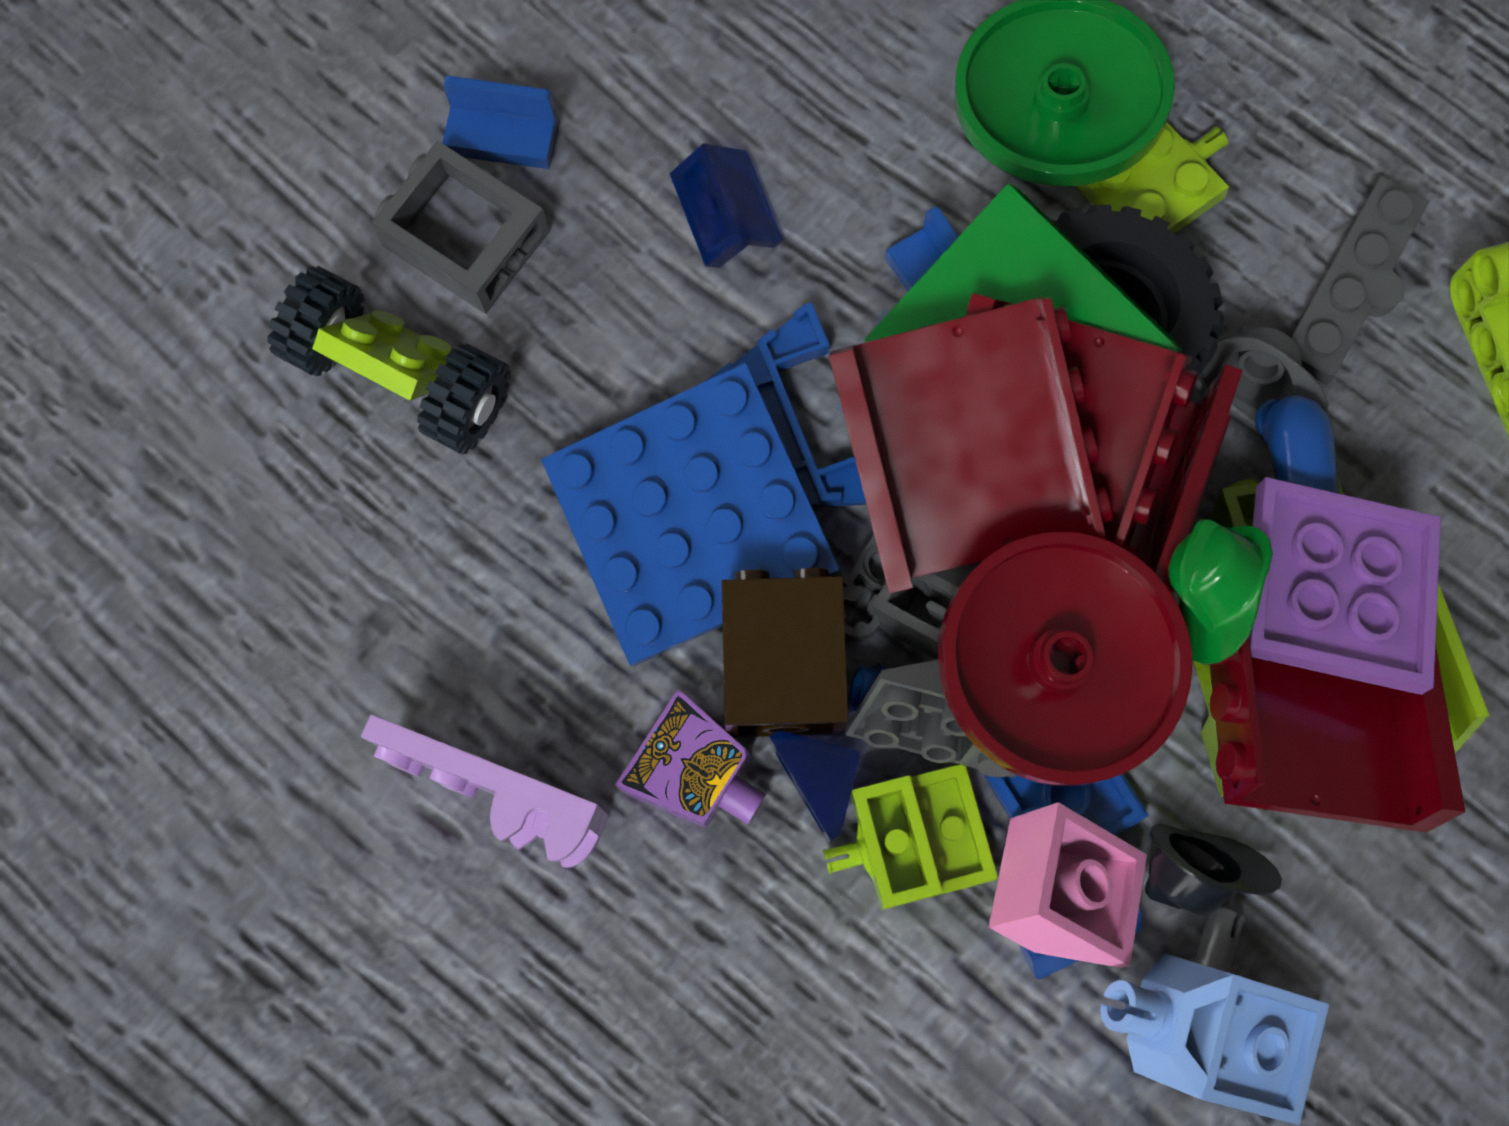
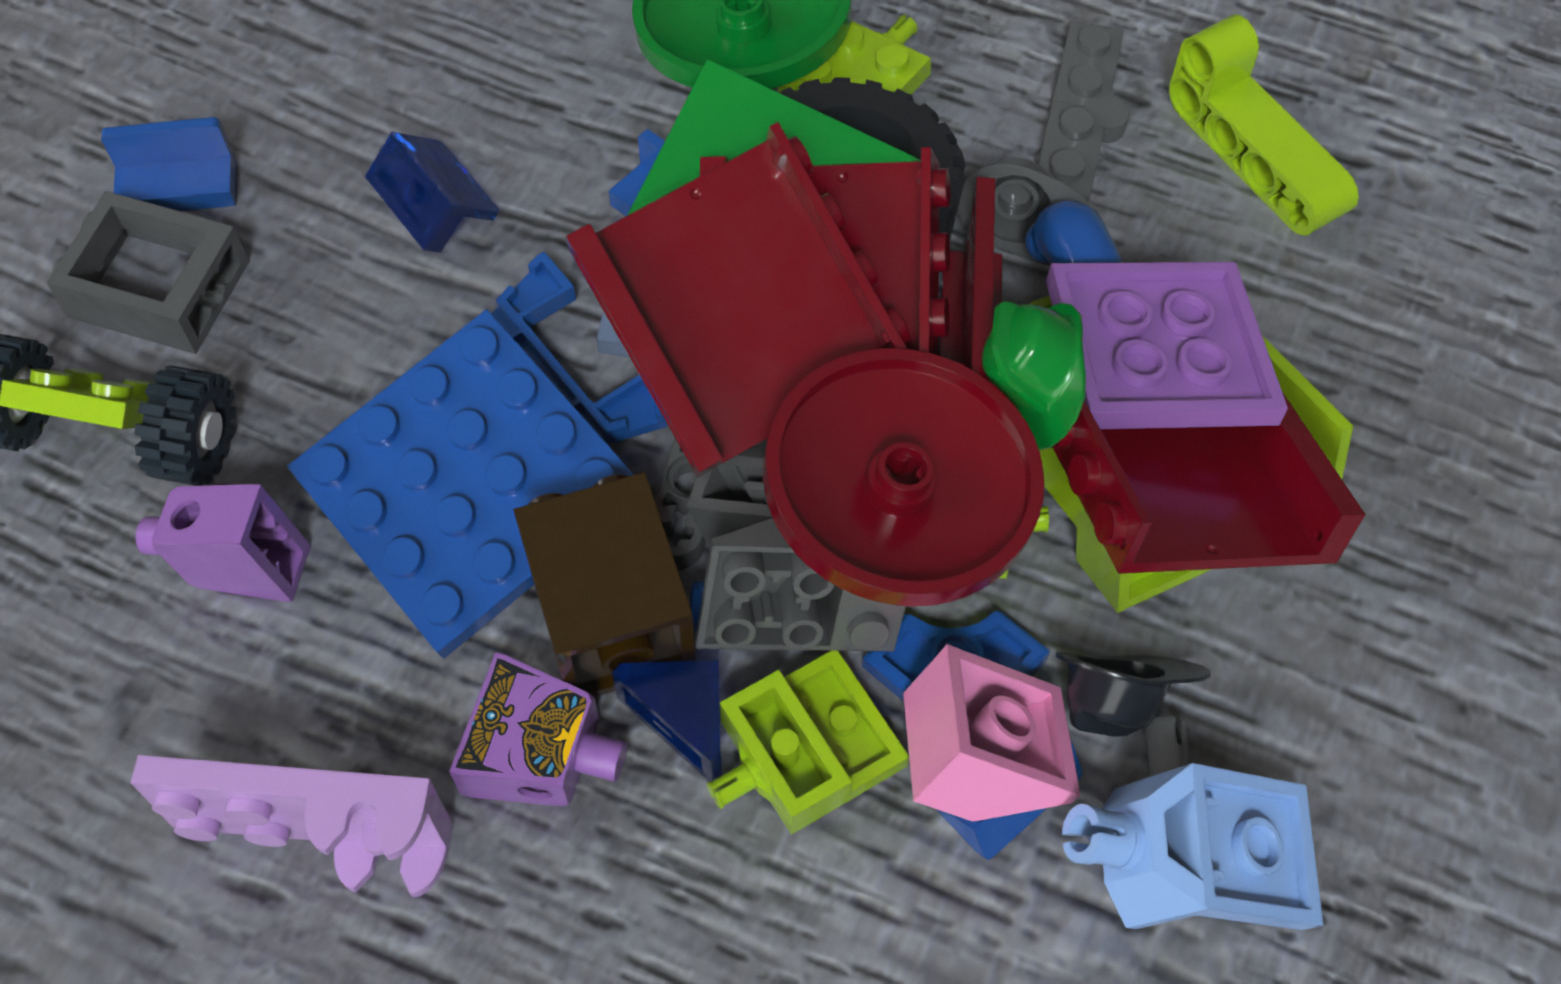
camera: 20 degrees left, 15 degrees down
none -> medium lavender torso [136,484,311,602]

